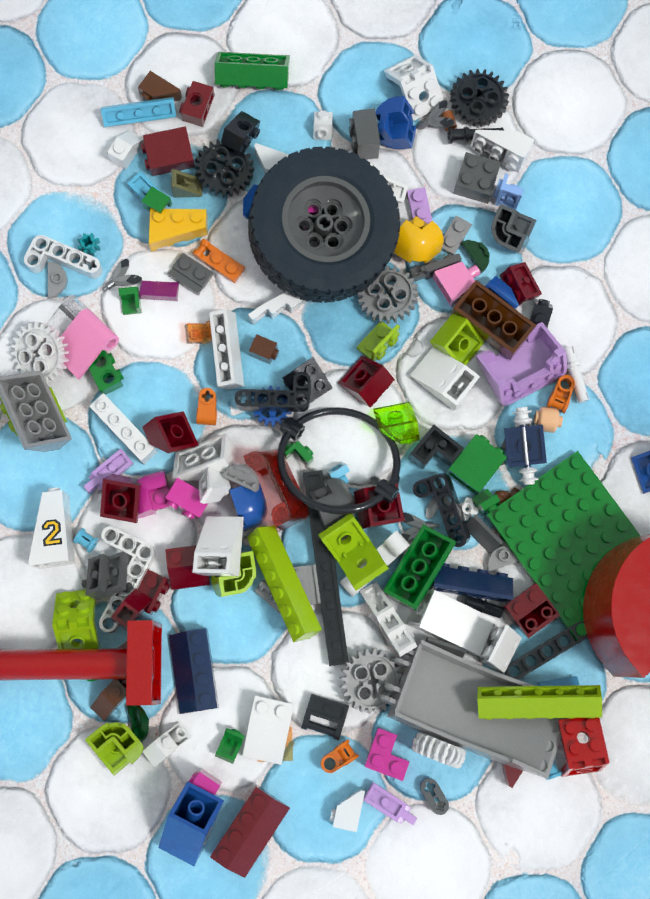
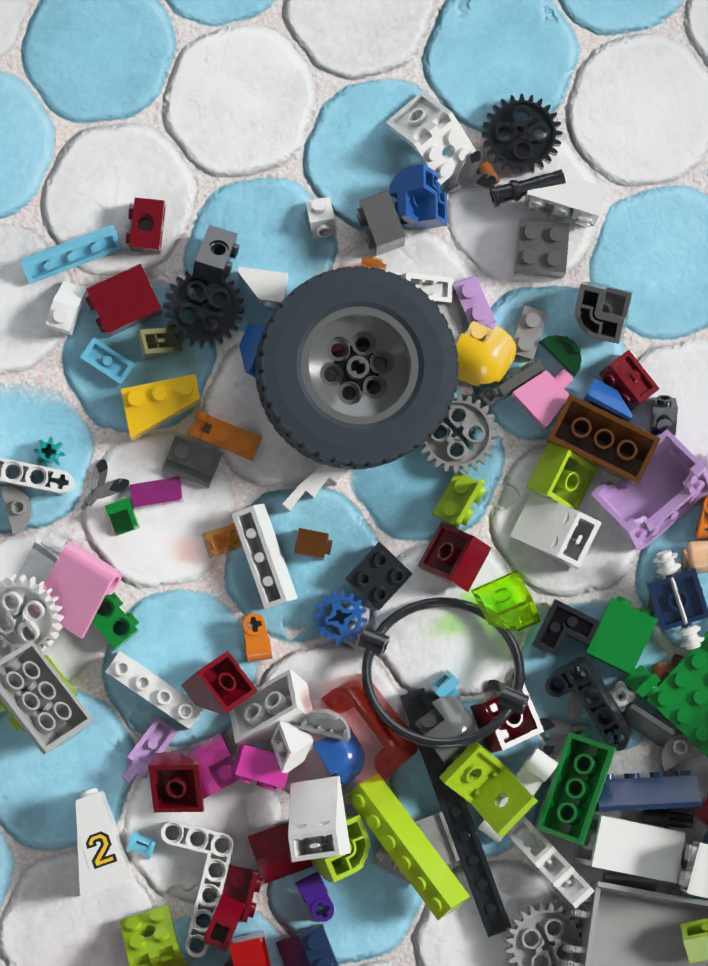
camera: 10 degrees left, 5 degrees up
dark grey plate [81,552,128,600] -> none
reddish brown slope [138,70,182,101] -> none
green panel [141,187,172,213] -> none
green slope [215,52,290,90] -> none
black beam [234,372,311,412] -> none
green bracket [285,441,314,466] -> none
light blue bracket [493,173,524,210] -> none
none -> dark purple piece [295,871,335,922]

